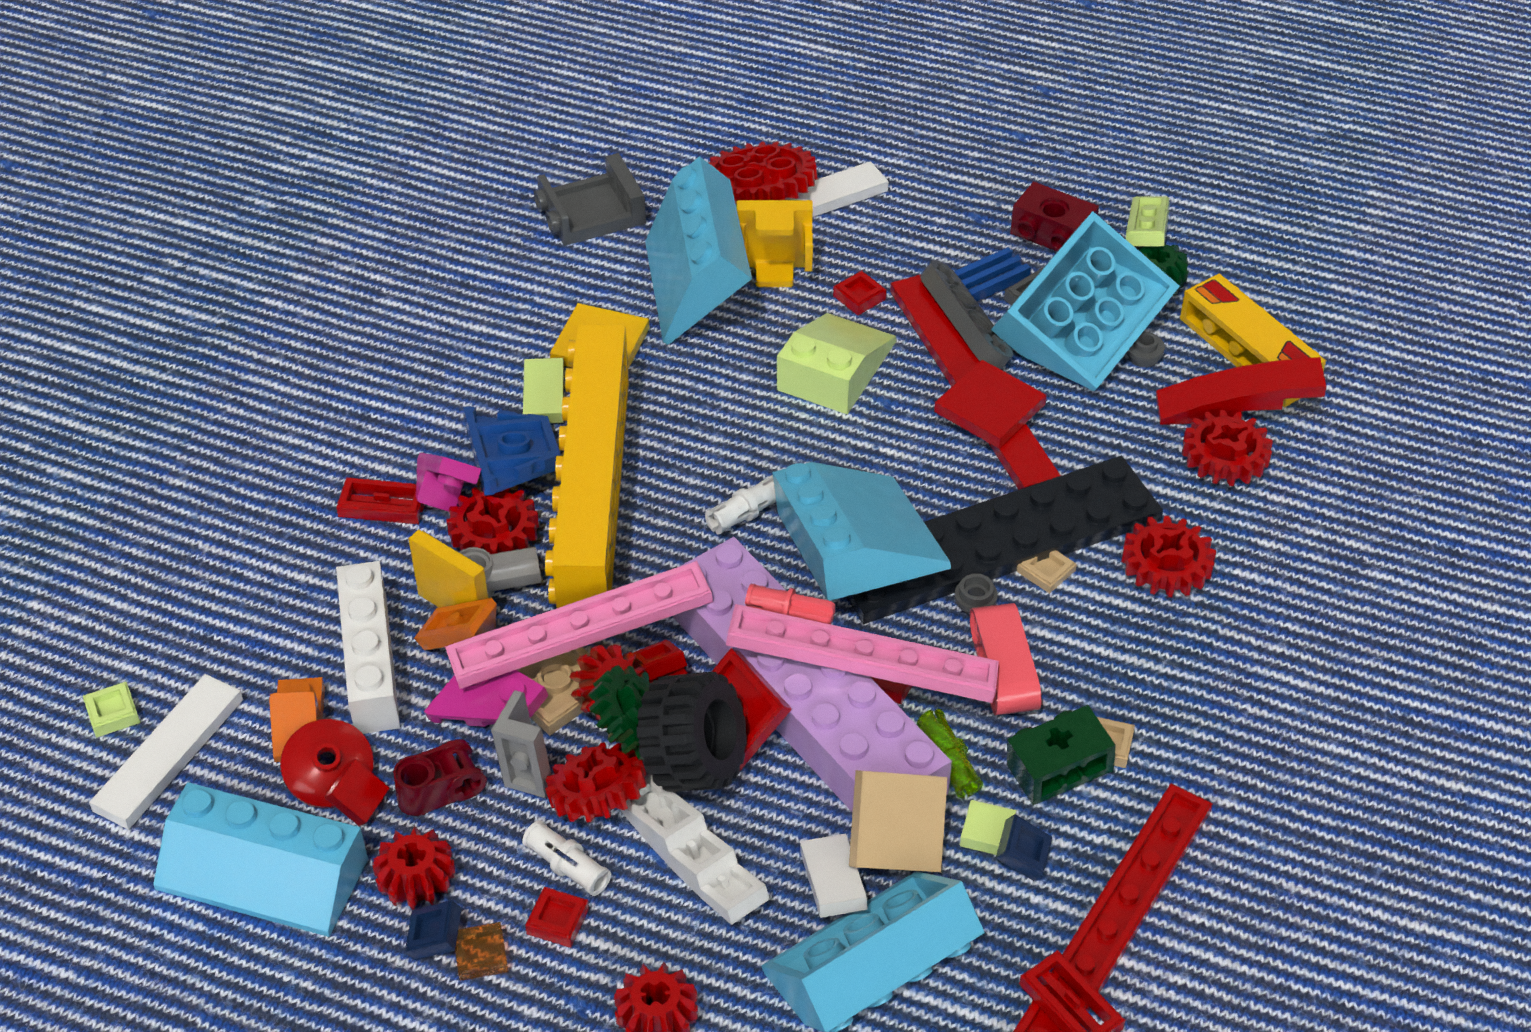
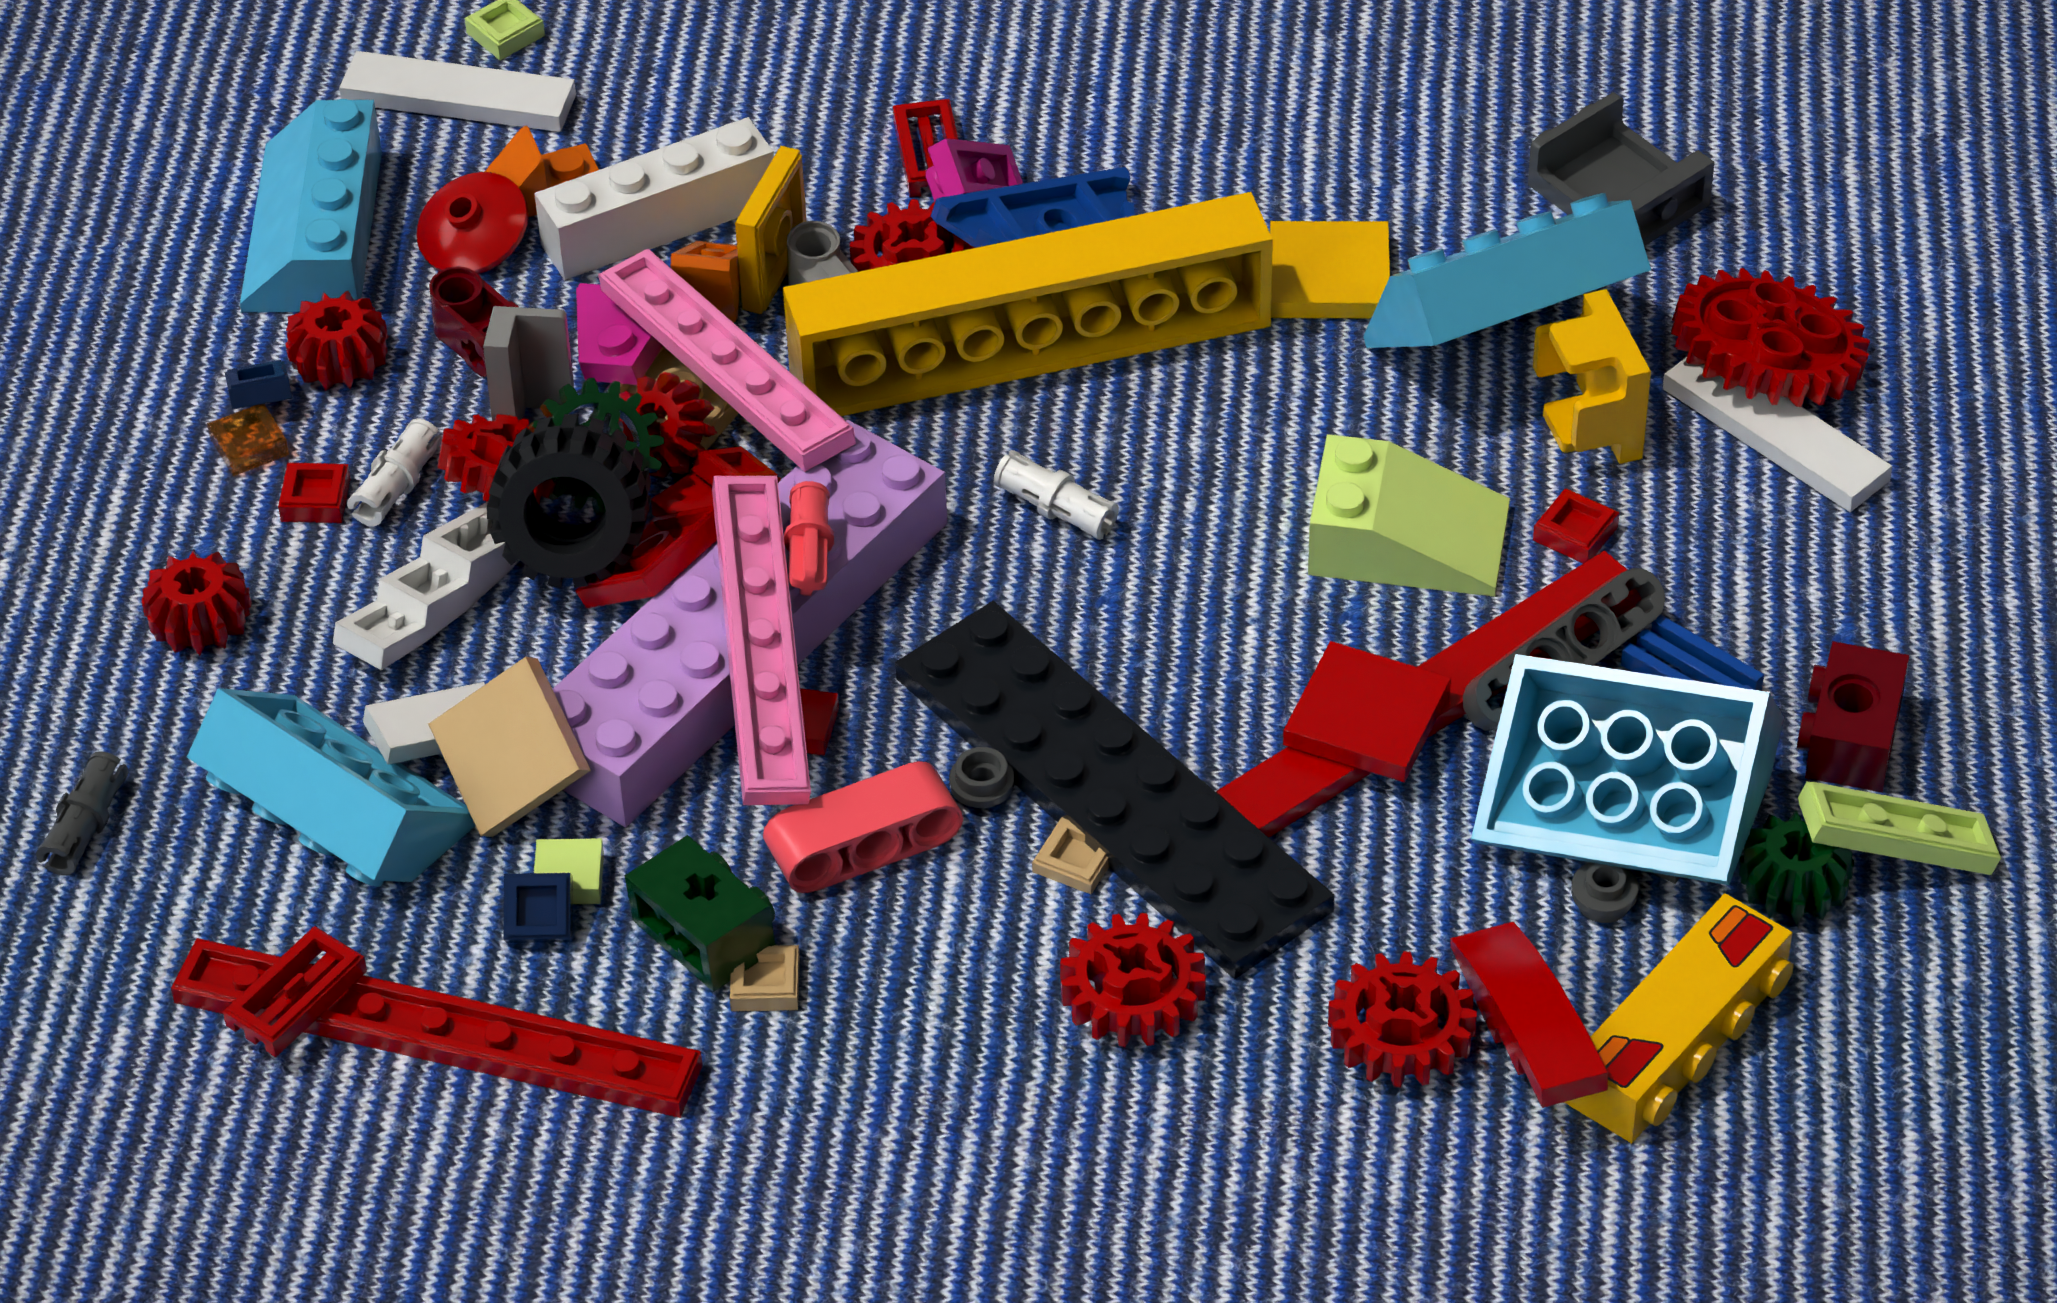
camera: 75 degrees right, 0 degrees up
red tile [324,759,390,826] -> none
medium azure slope [772,462,951,601] -> none
clear neon green pin [917,708,983,798] -> none

